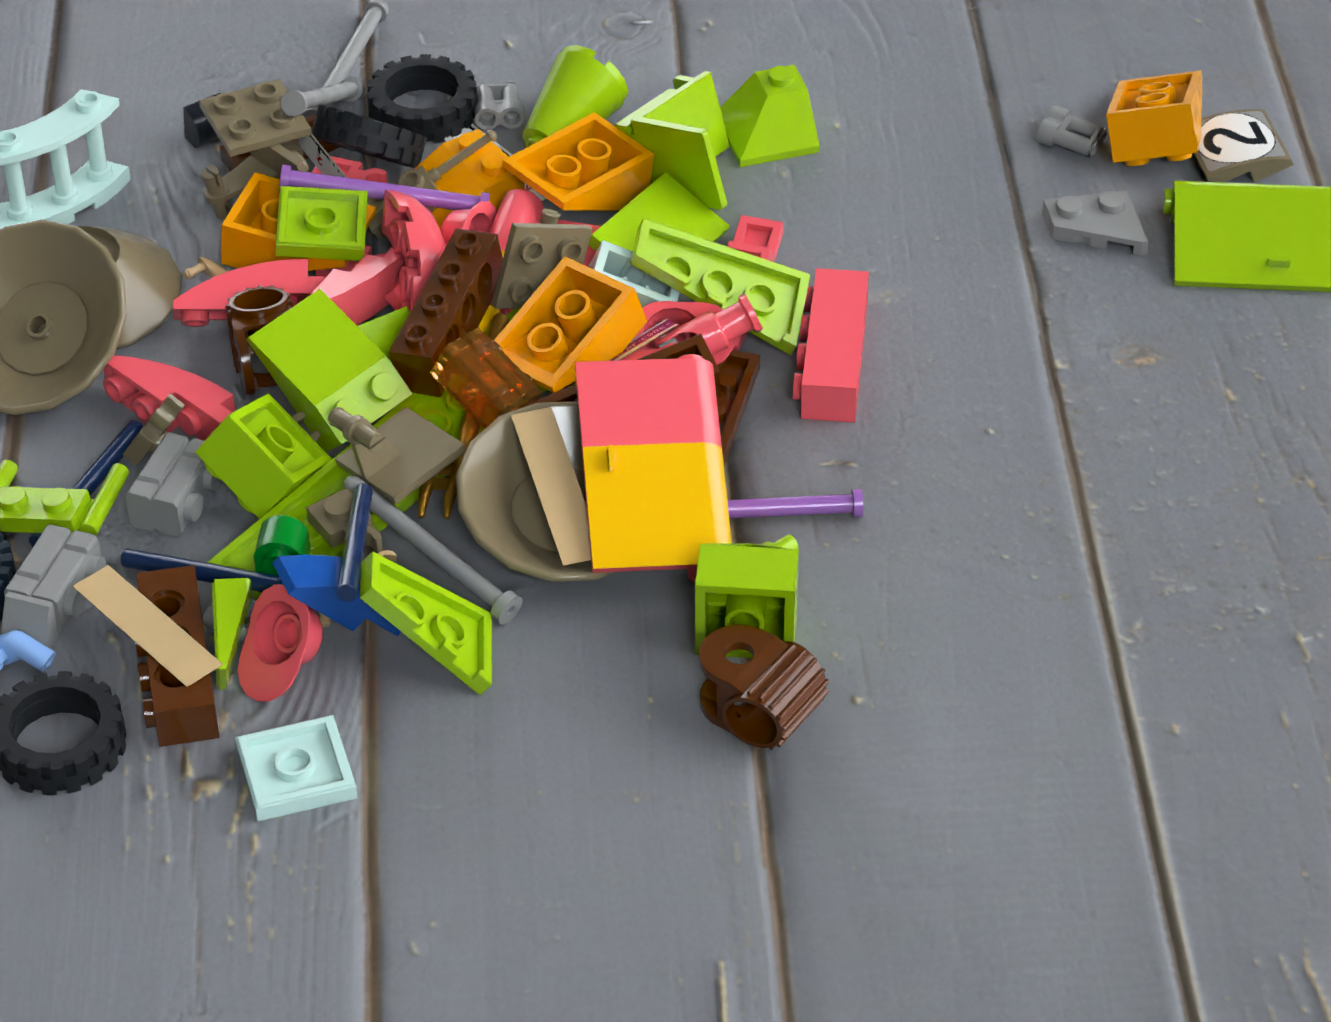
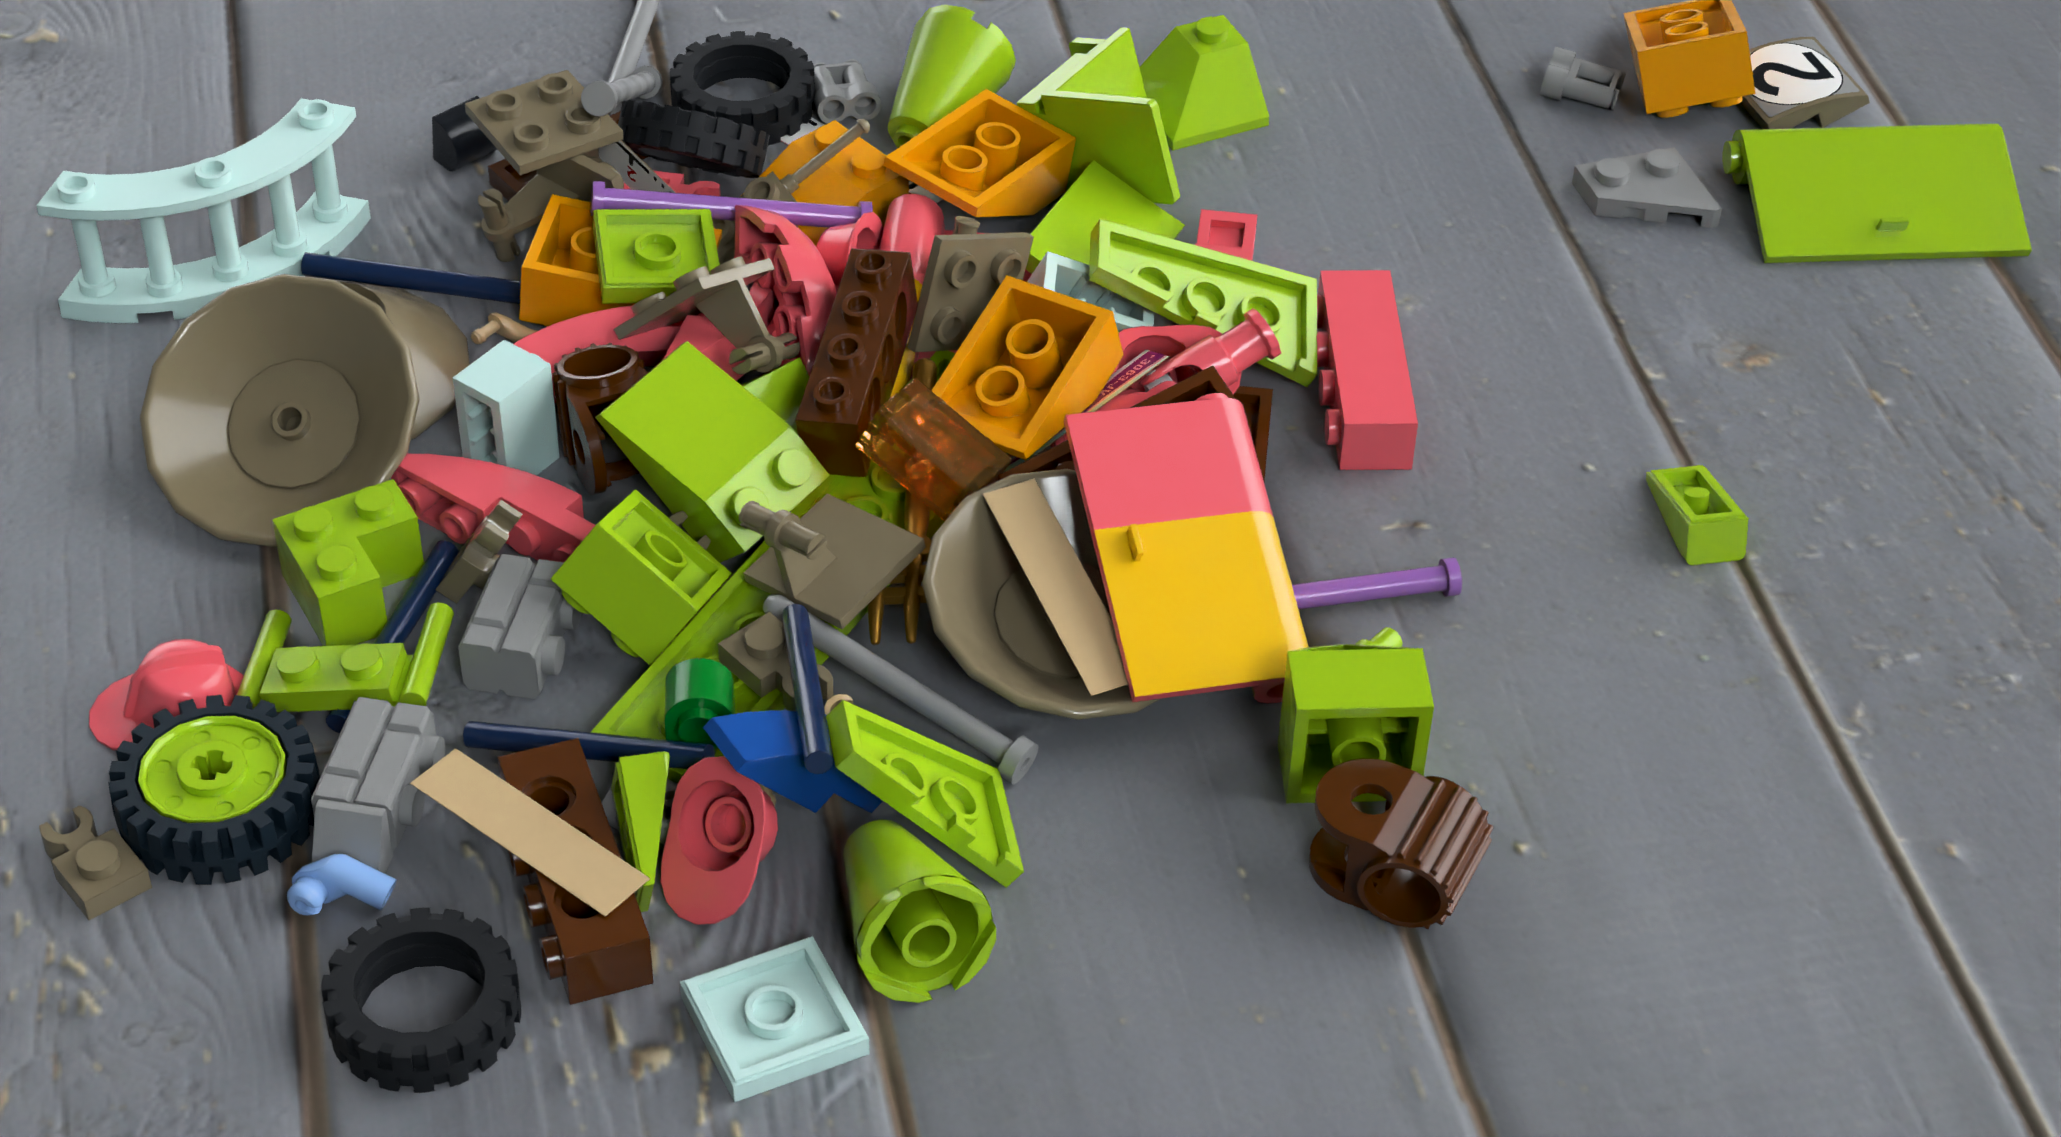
camera: 10 degrees left, 0 degrees up
none -> lime brick [272,479,424,646]
none -> dark blue bar [301,252,521,304]
none -> light aqua brick [453,340,560,476]
none -> dark tan plate [614,256,800,375]
none -> lime cone [843,819,996,1003]
none -> lime slope [1646,465,1749,565]

